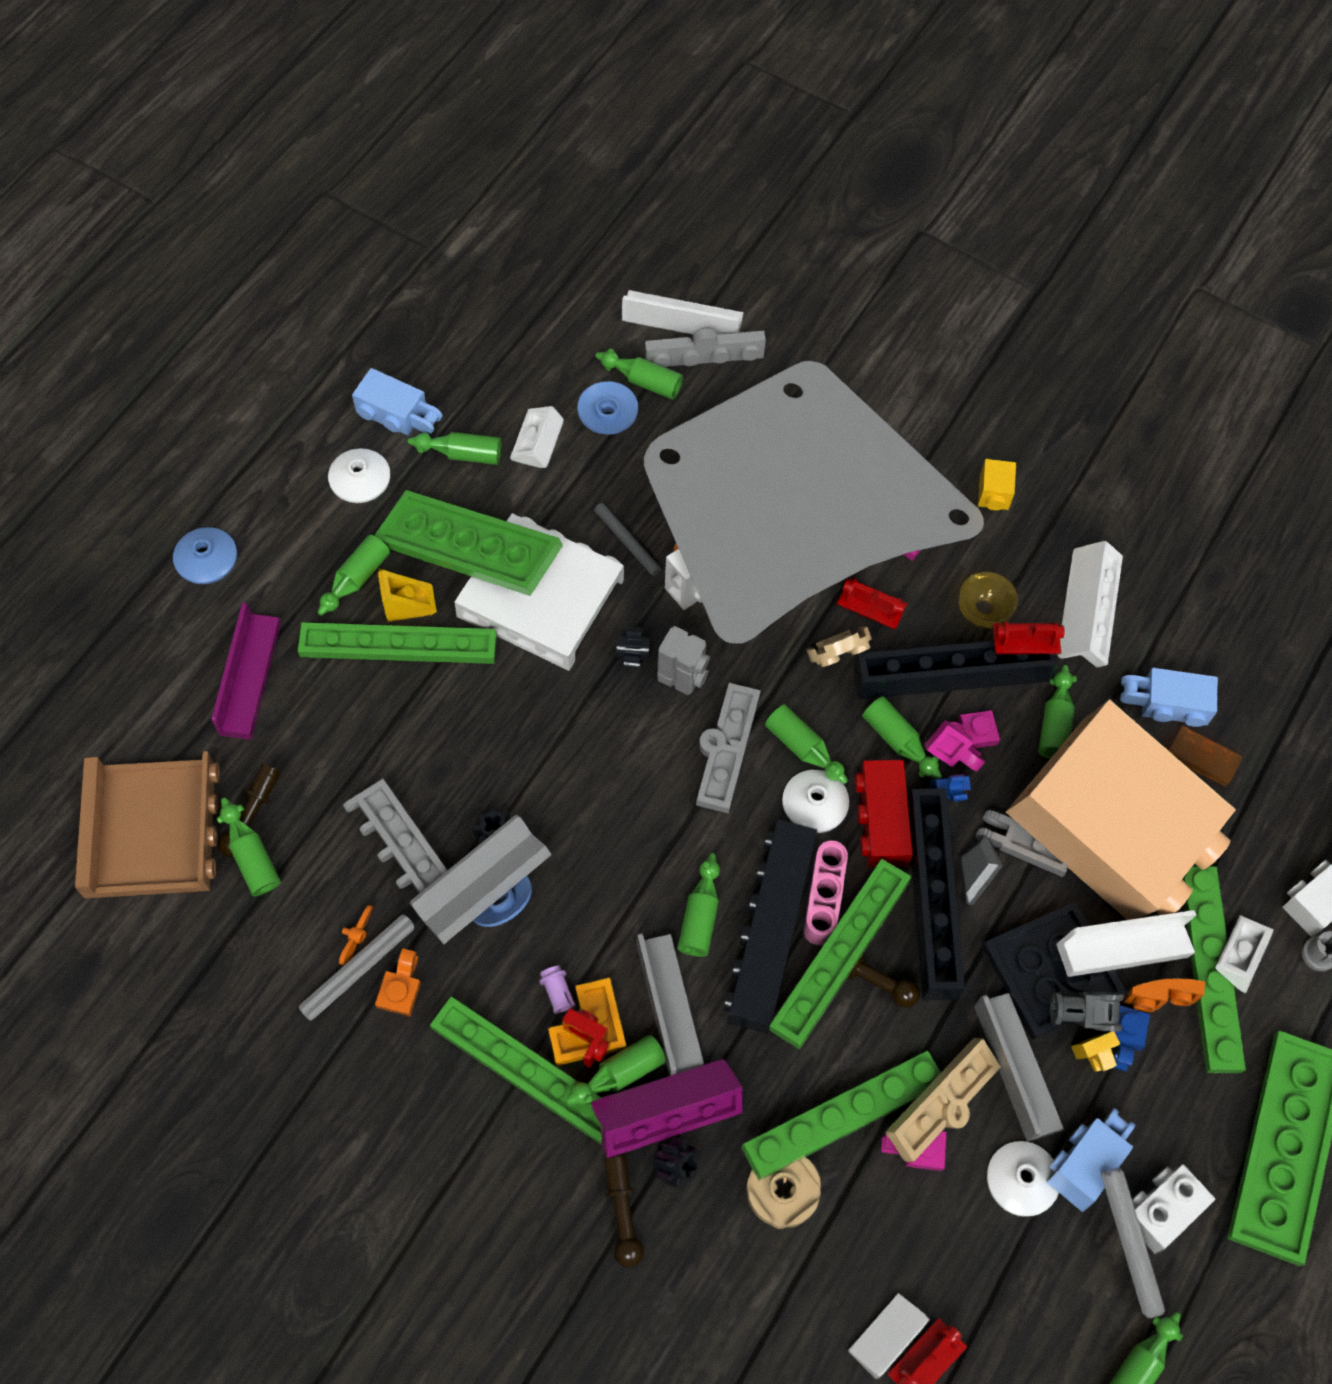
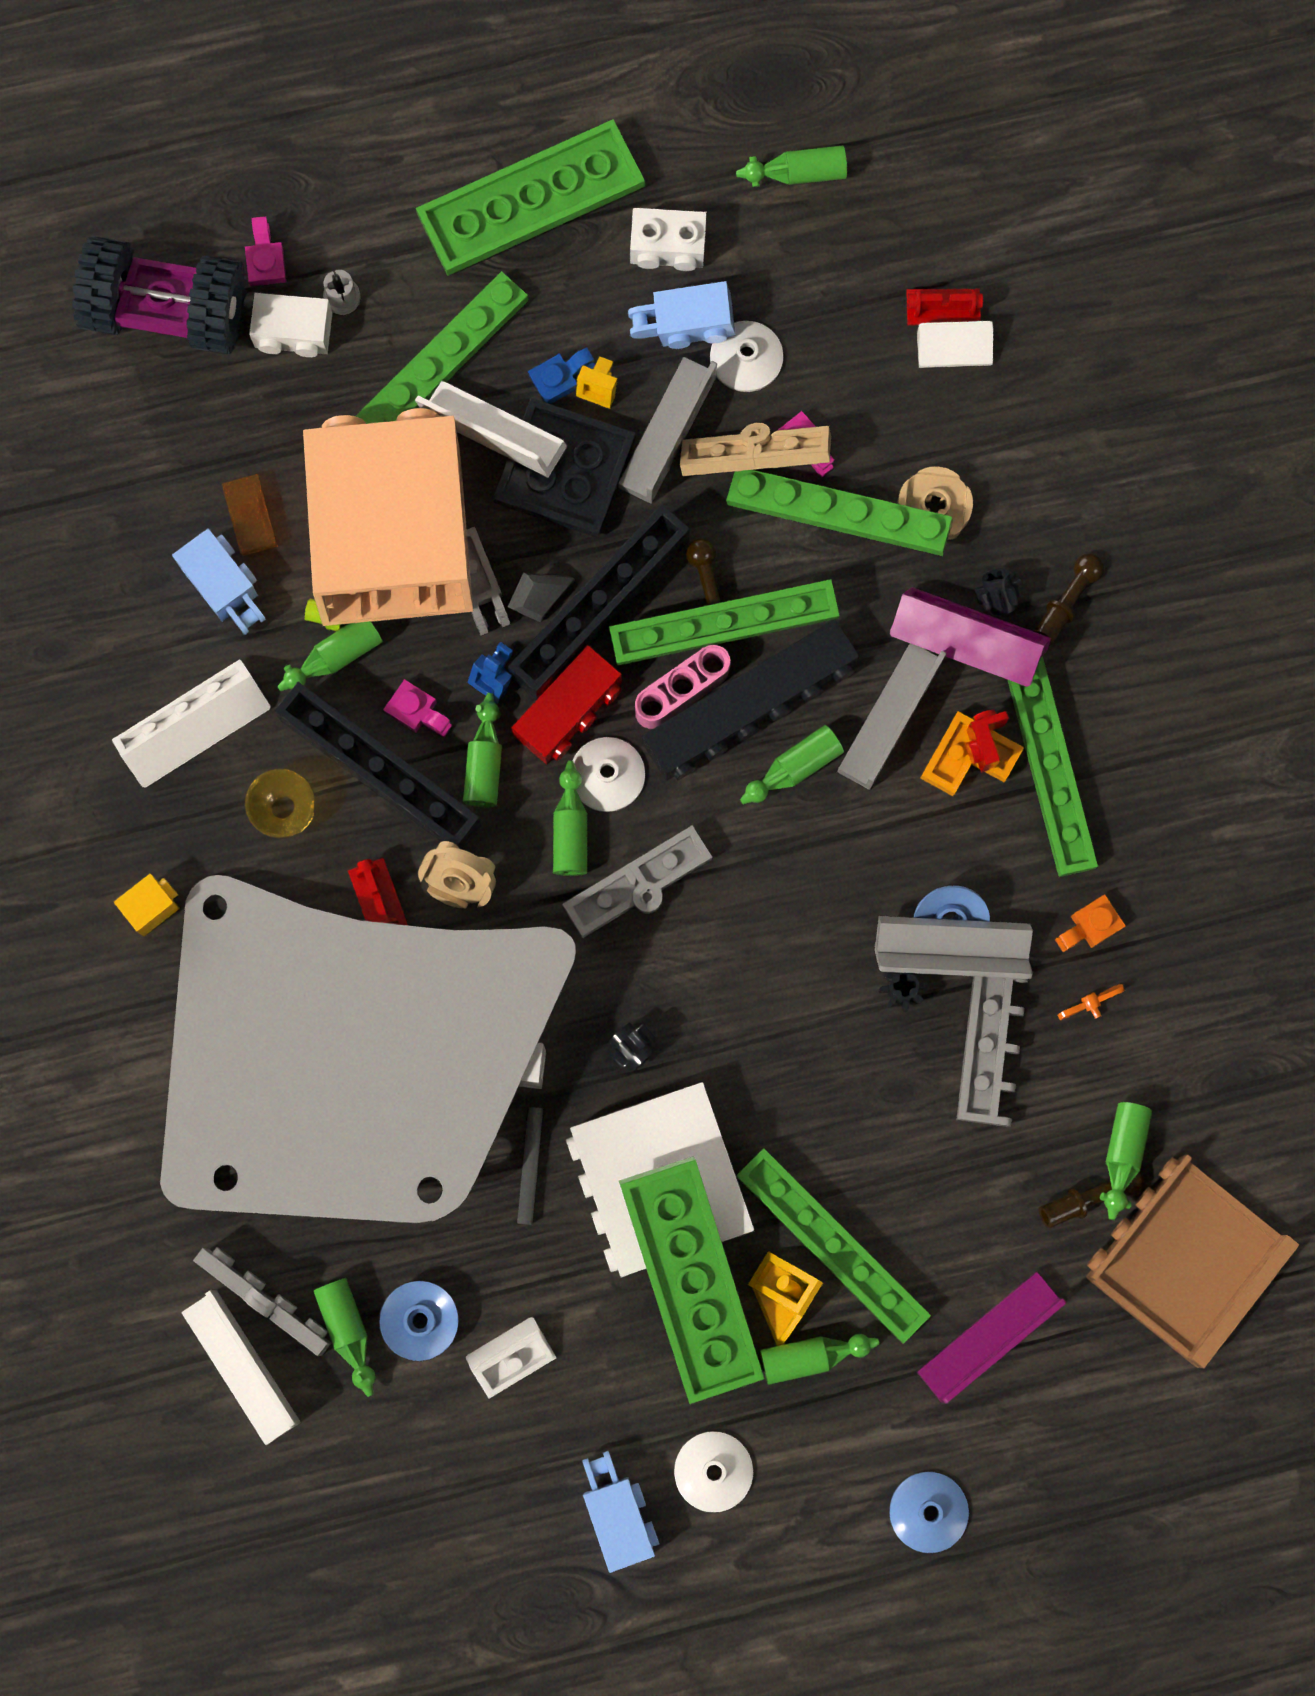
camera: 135 degrees left, 15 degrees up
light grey axle [299,914,415,1020] -> none
bright green wheel [408,432,501,465] -> none
lavender pin [539,965,576,1014] -> none
bright green wheel [565,1035,665,1105] -> none
light grey brick [657,626,710,695] -> none
dark pink plate [925,720,985,772] -> none
red hinge [992,622,1065,654] -> none
dark grey connector [1050,991,1124,1031] -> none
light grey axle [1101,1168,1165,1318] -> none
orange slope [1123,979,1205,1013] -> none
white slope [1215,915,1274,993] -> none

